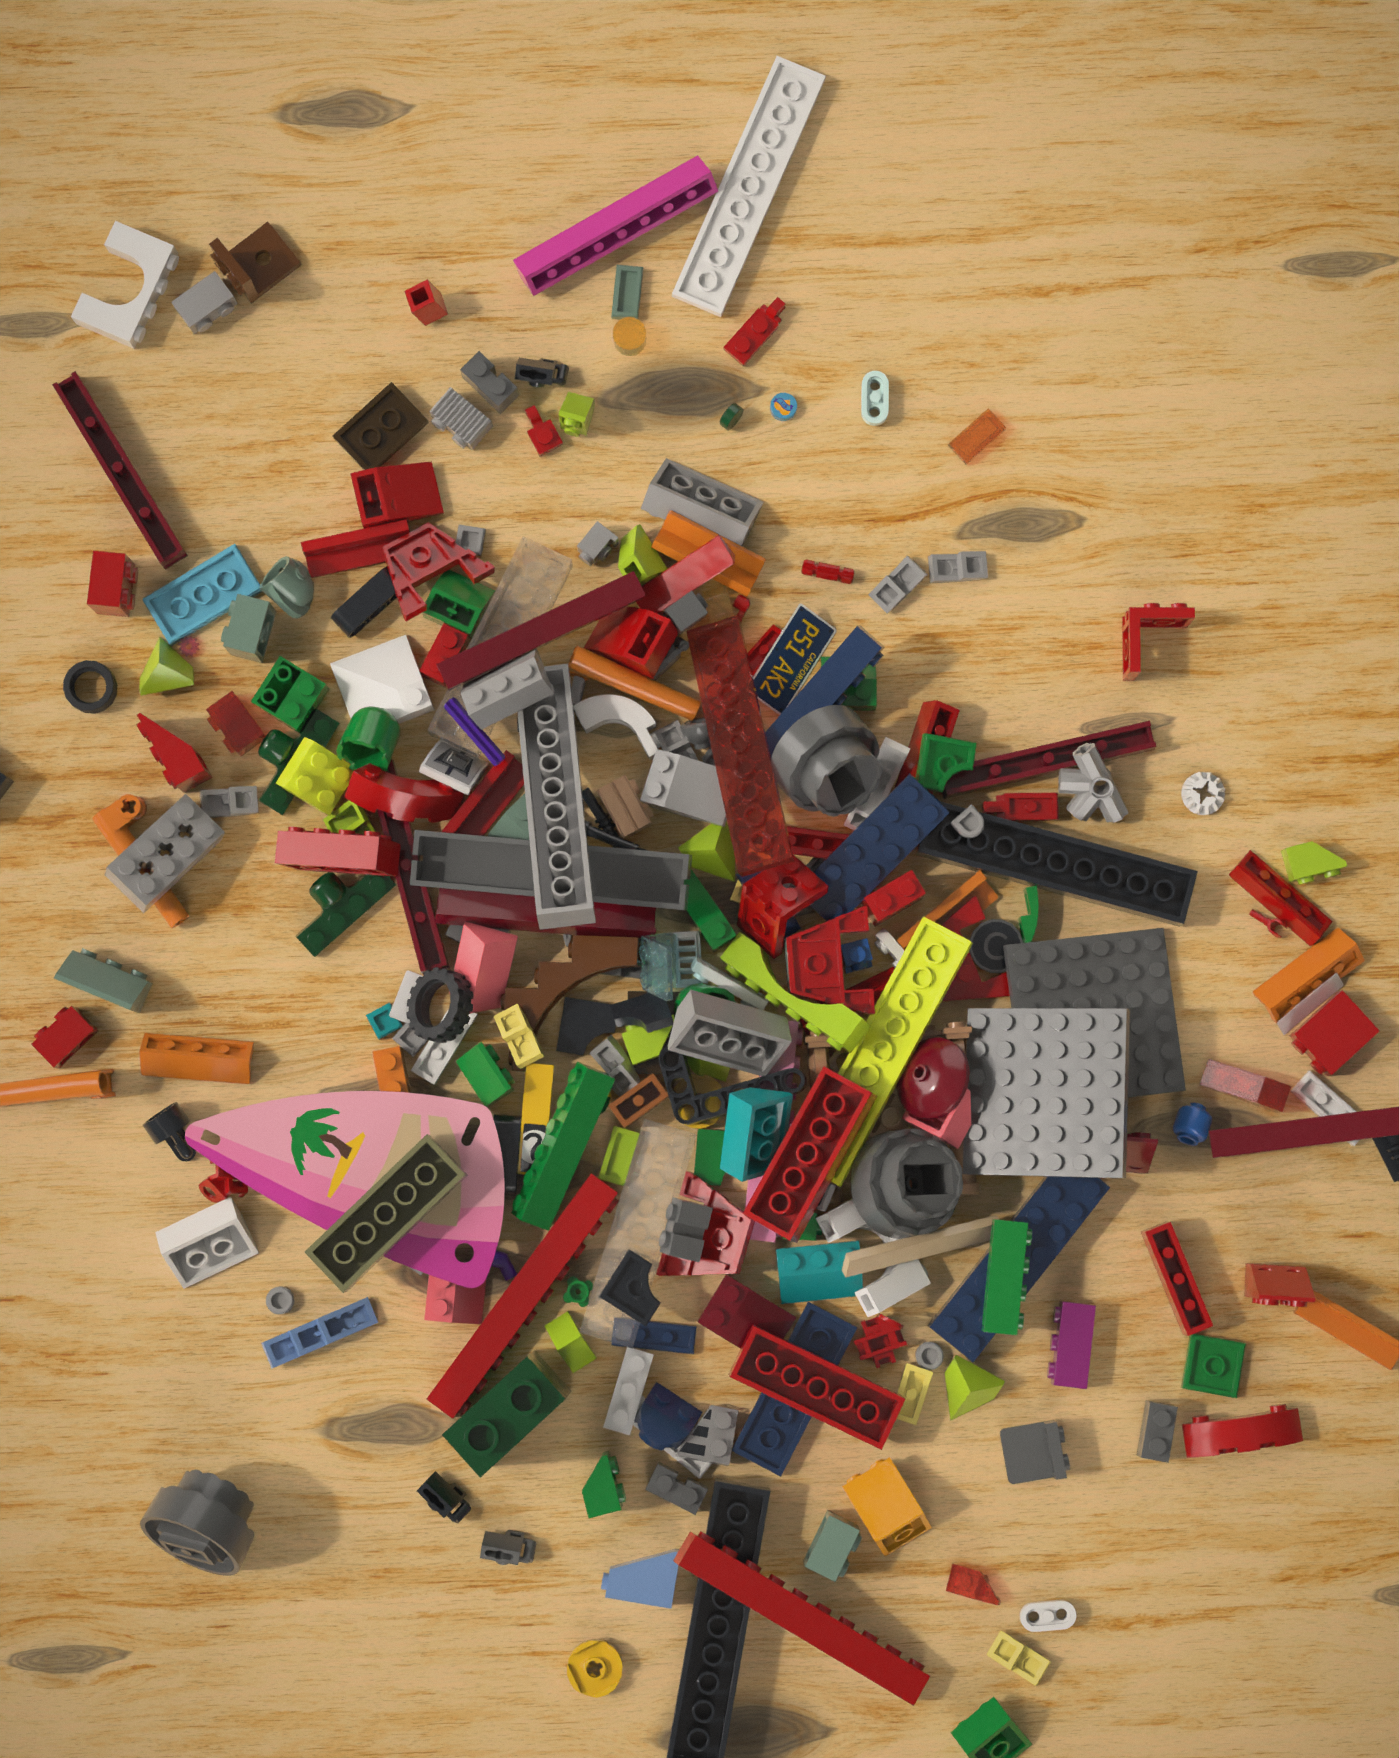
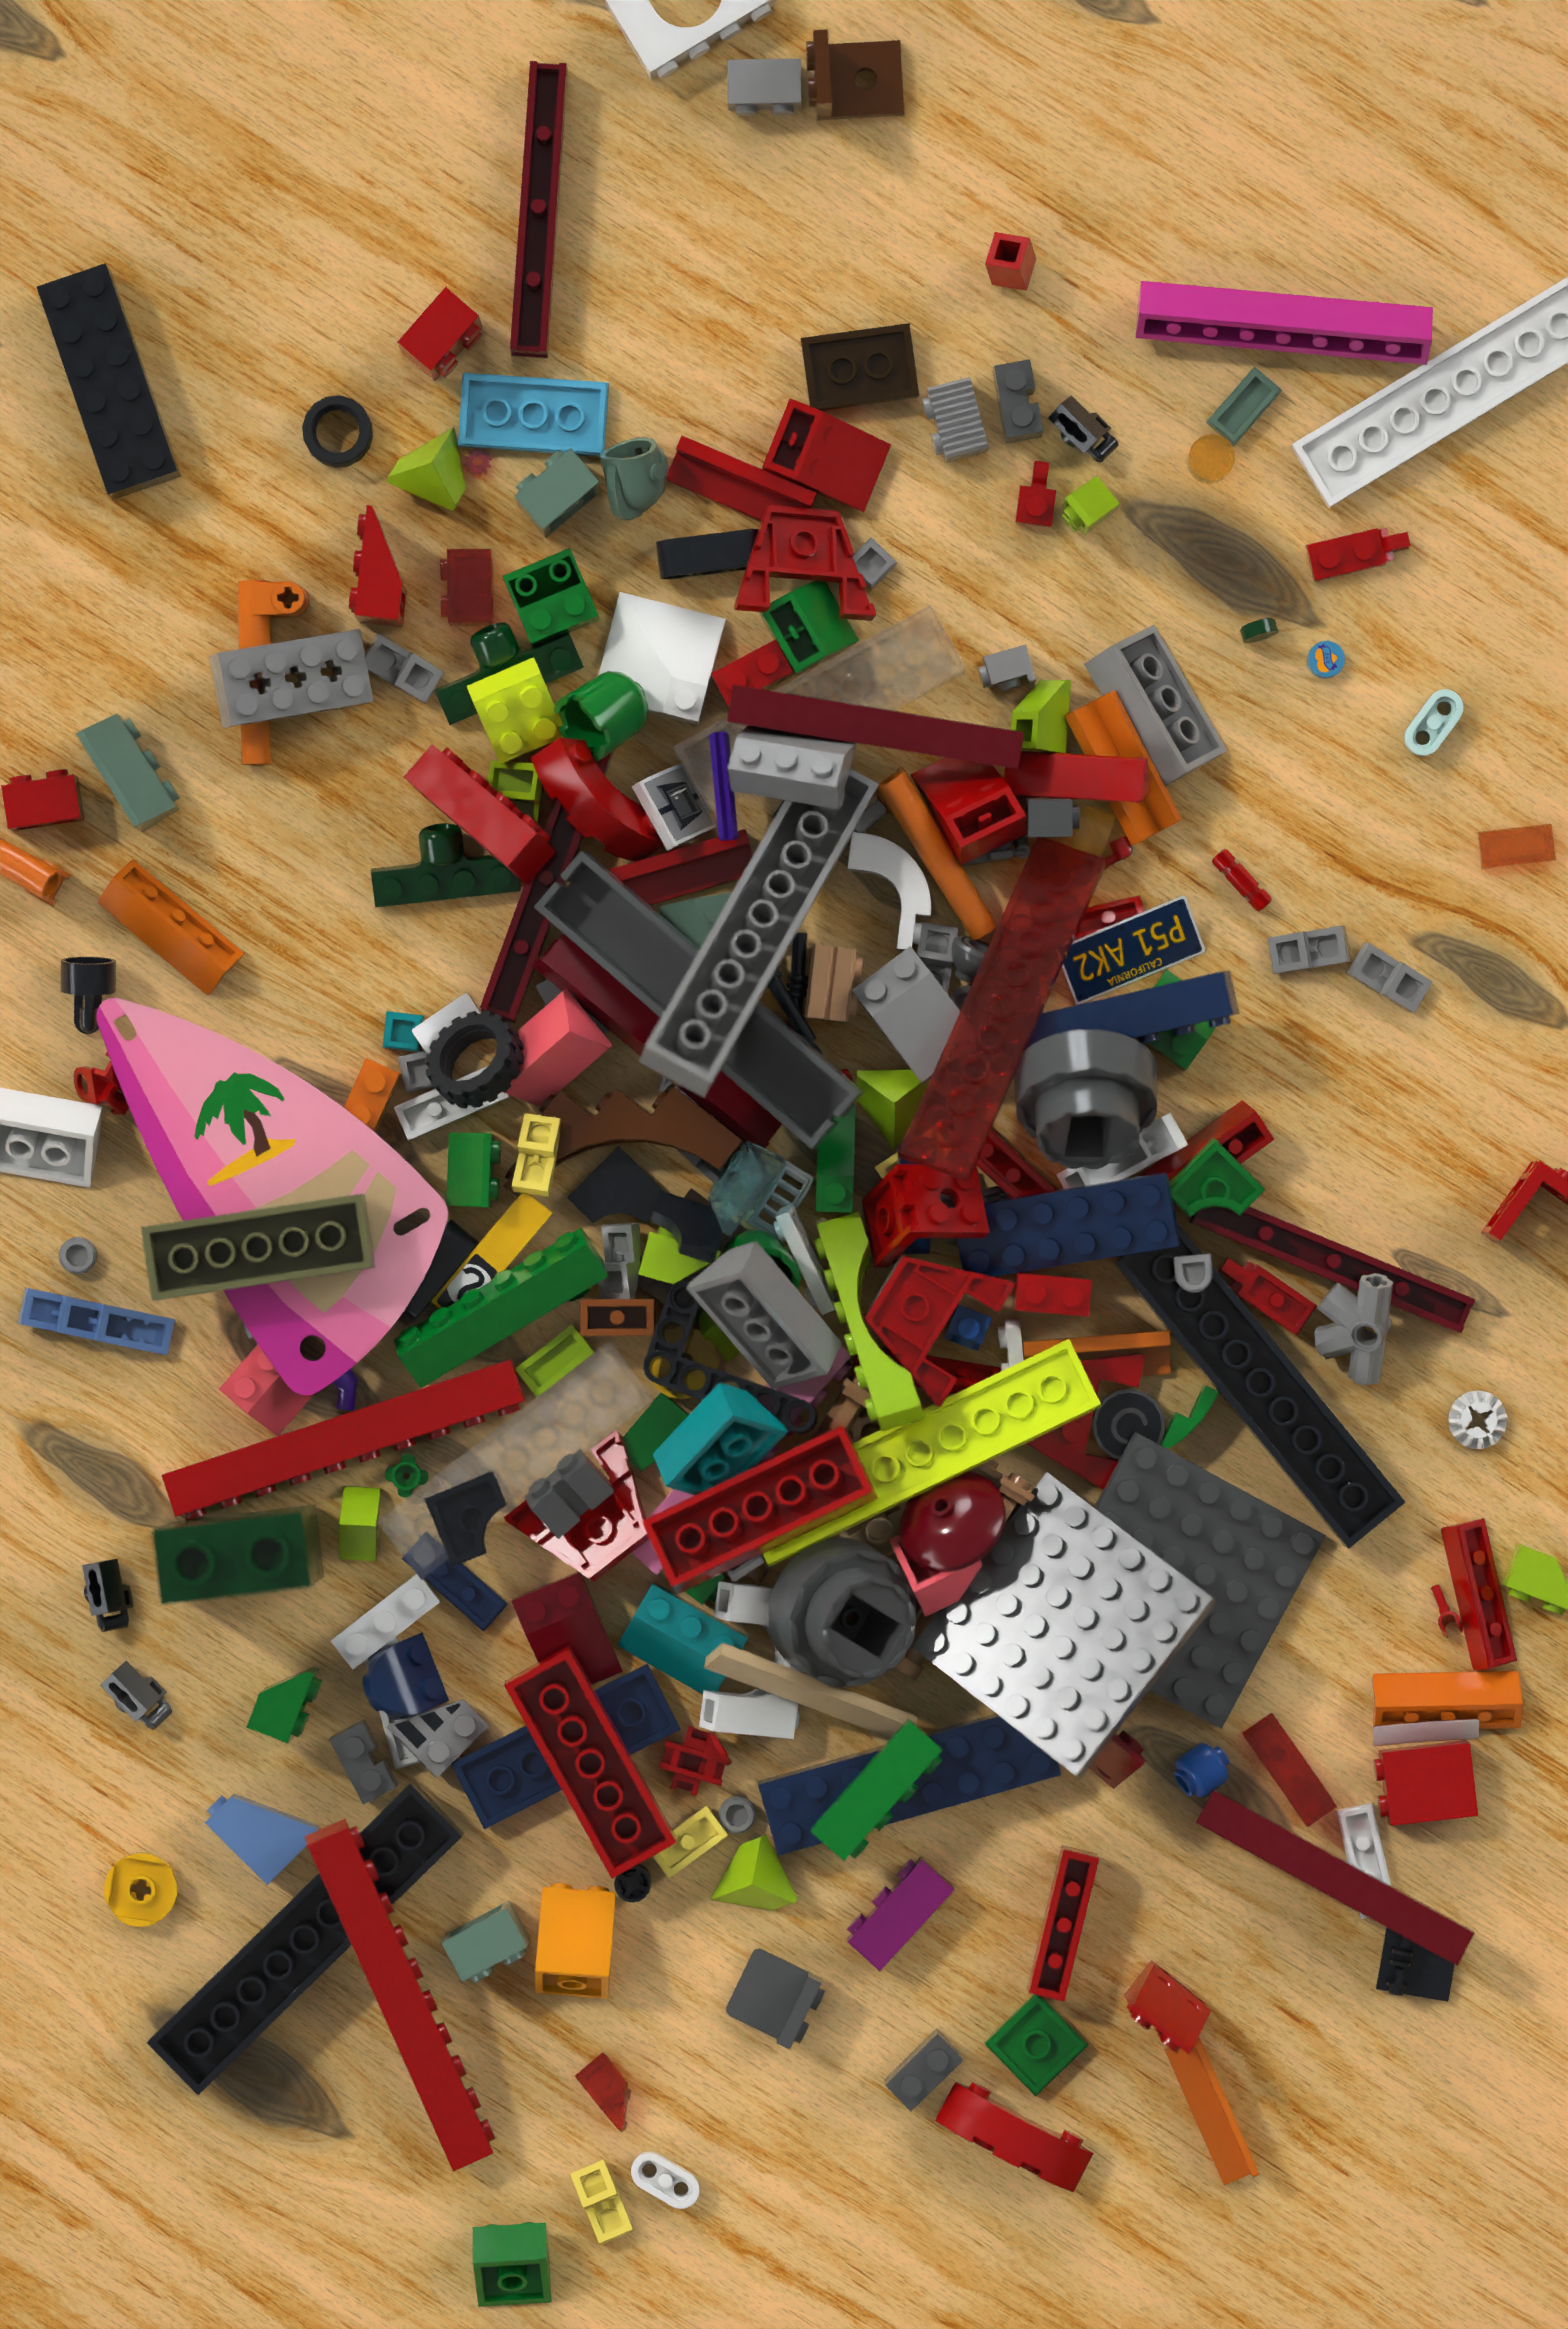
camera: 30 degrees right, 5 degrees up
none -> black wheel [614,1863,651,1903]

